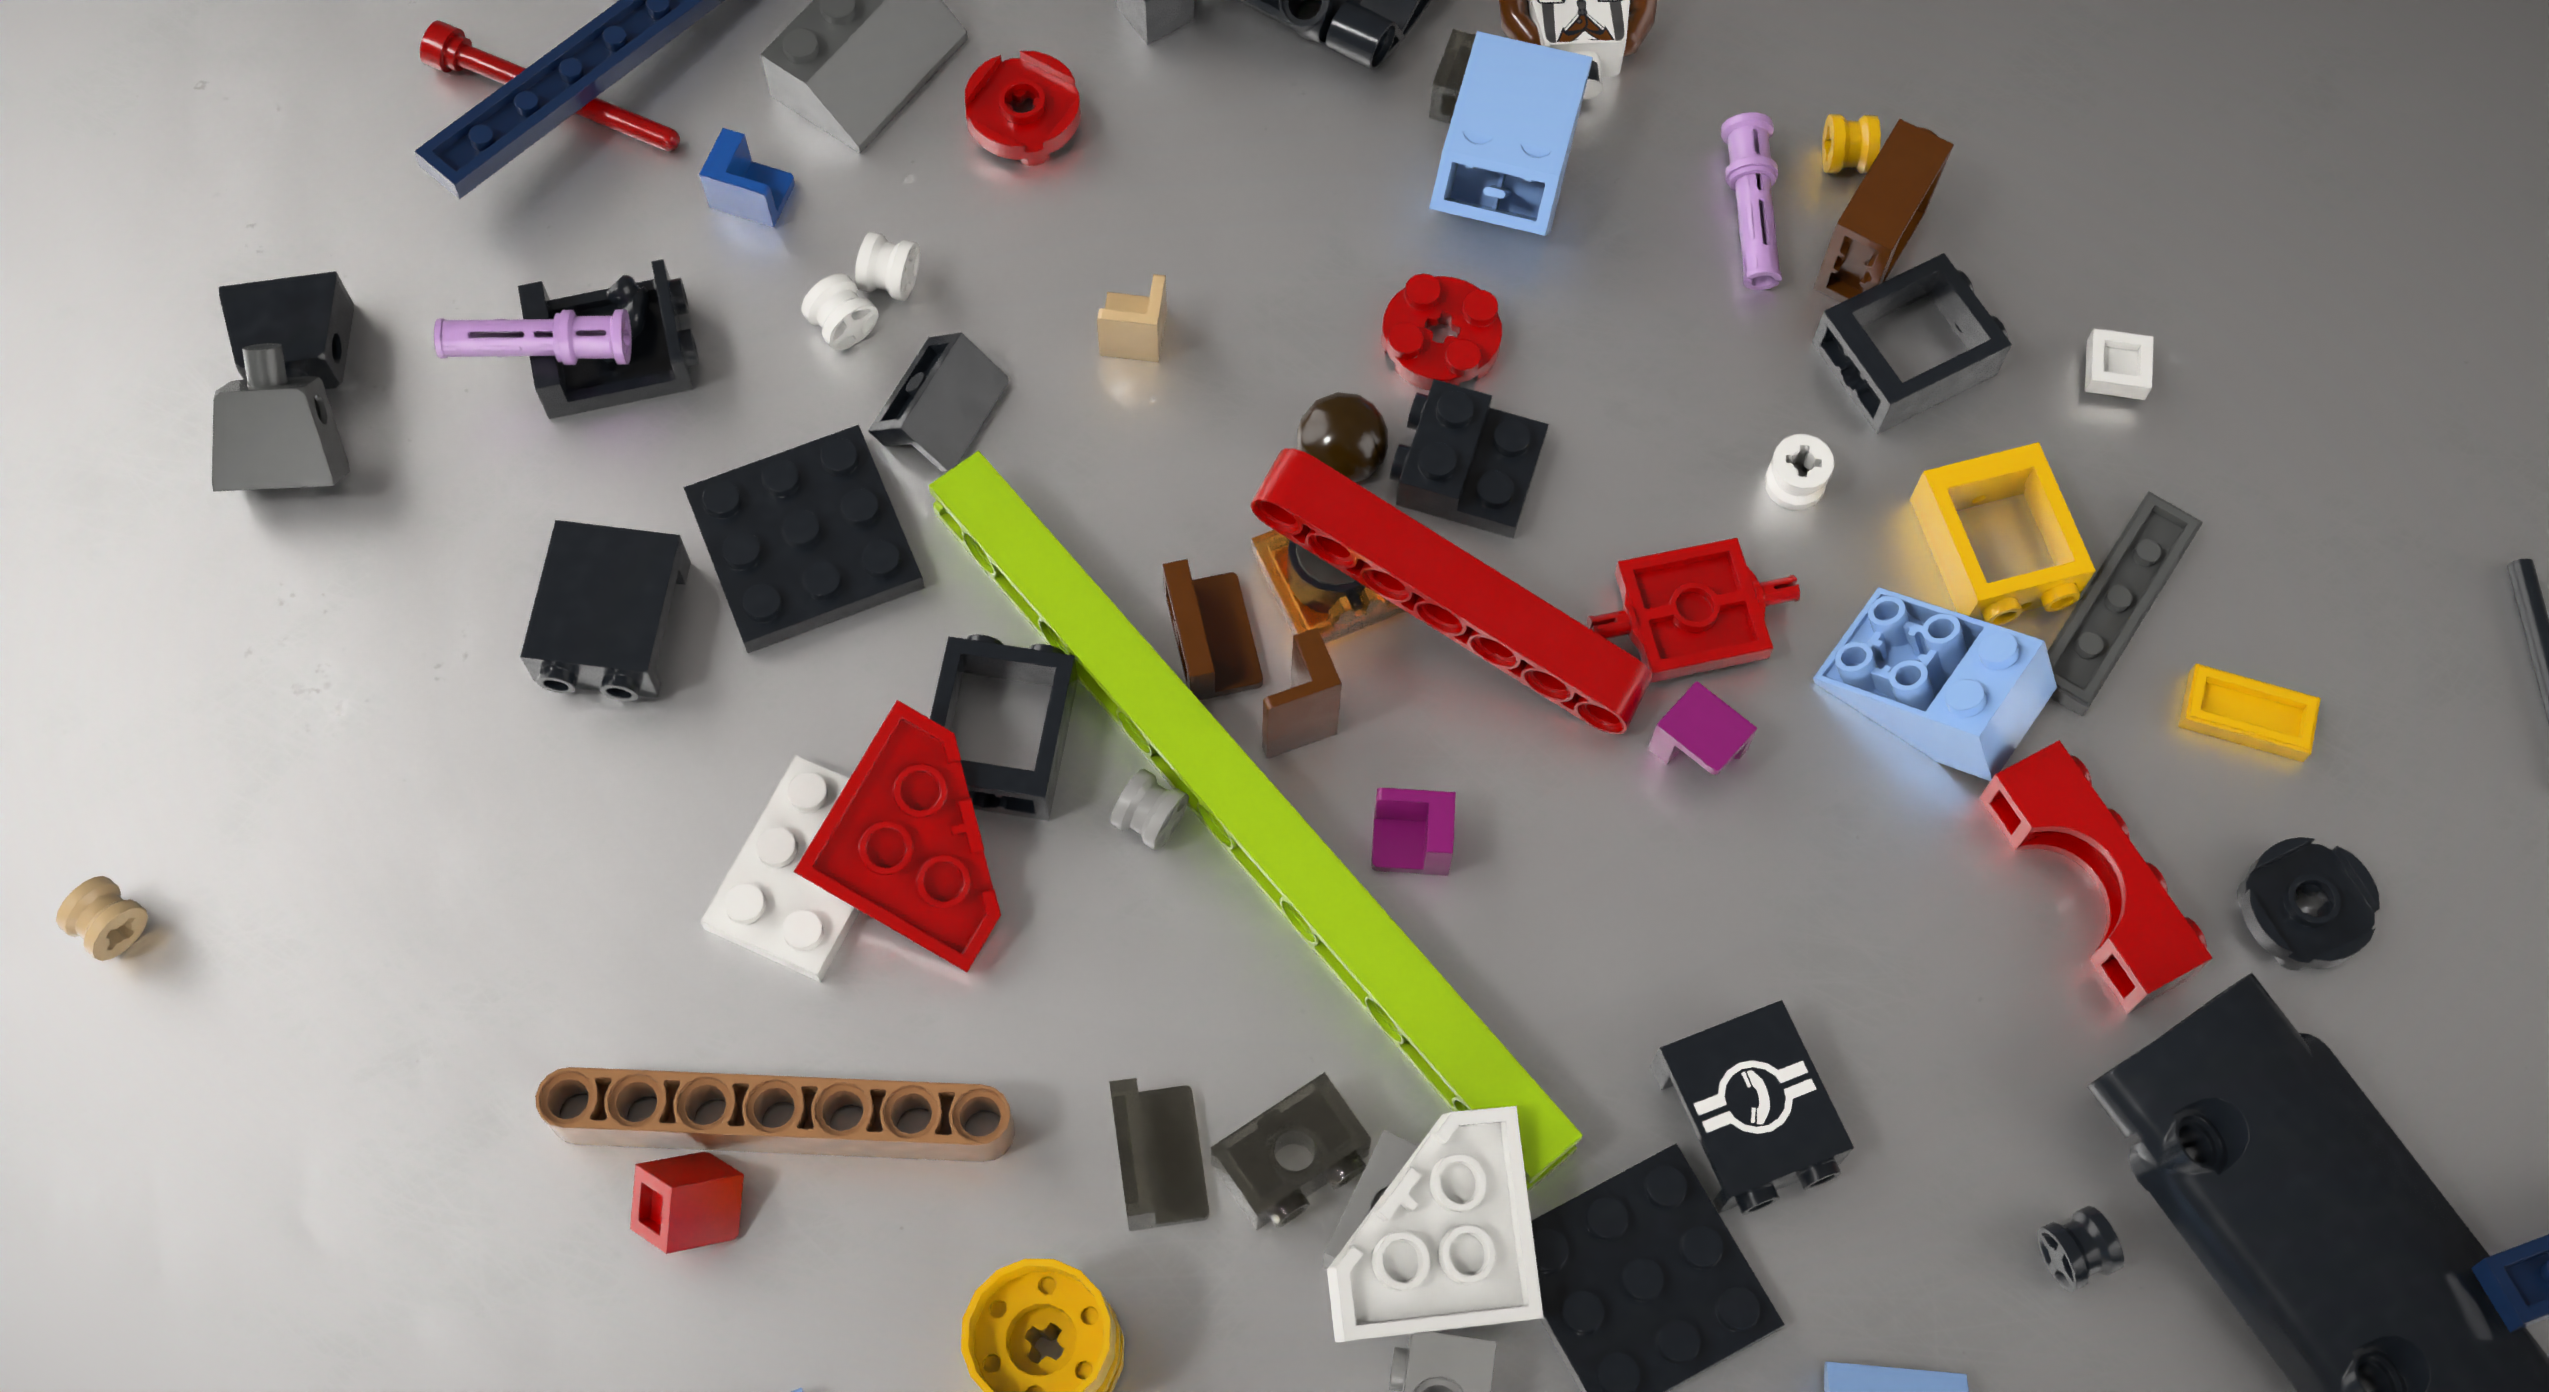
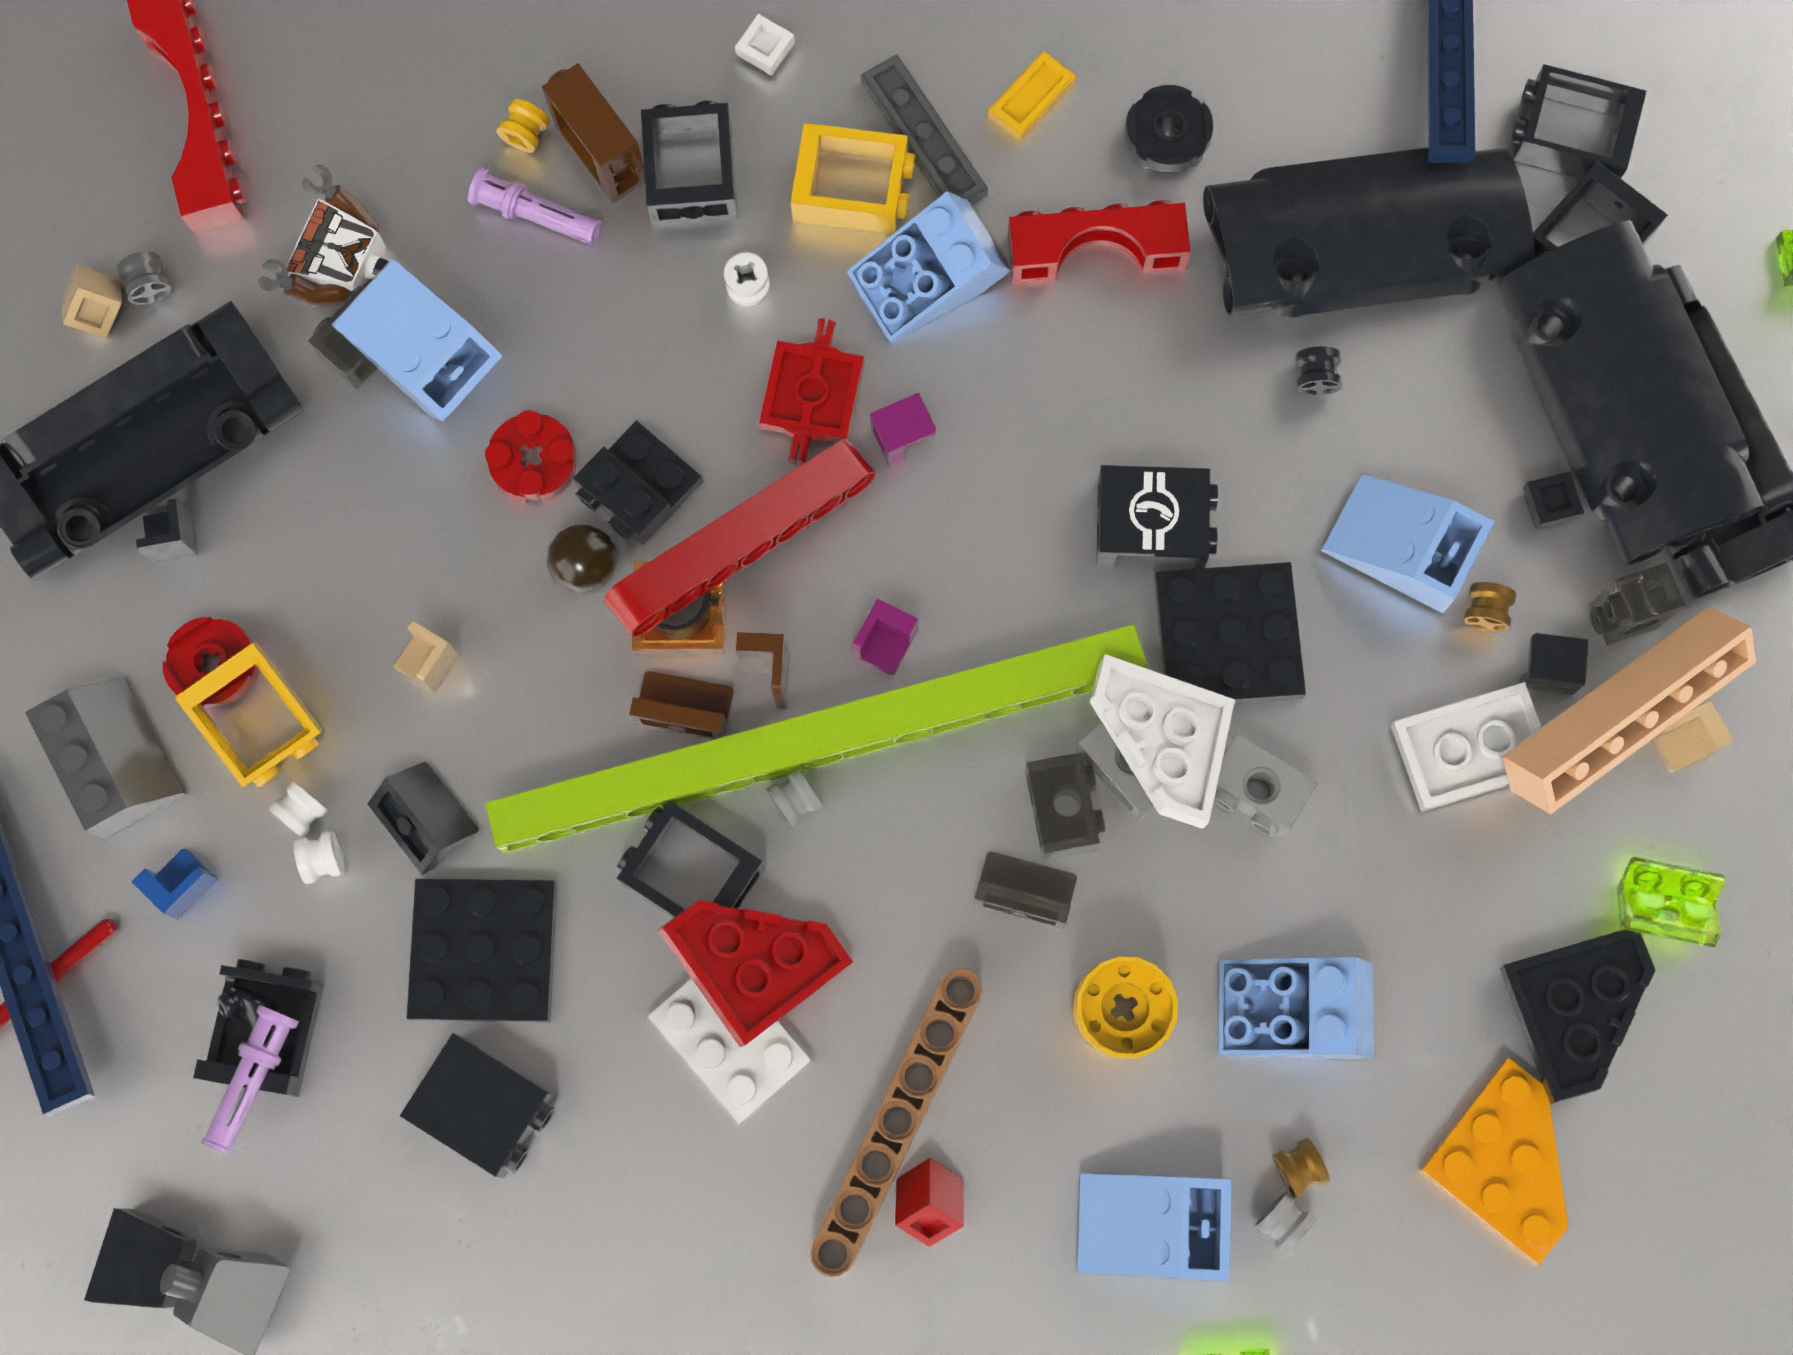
camera: 60 degrees left, 10 degrees up
none -> yellow window [175,641,323,788]

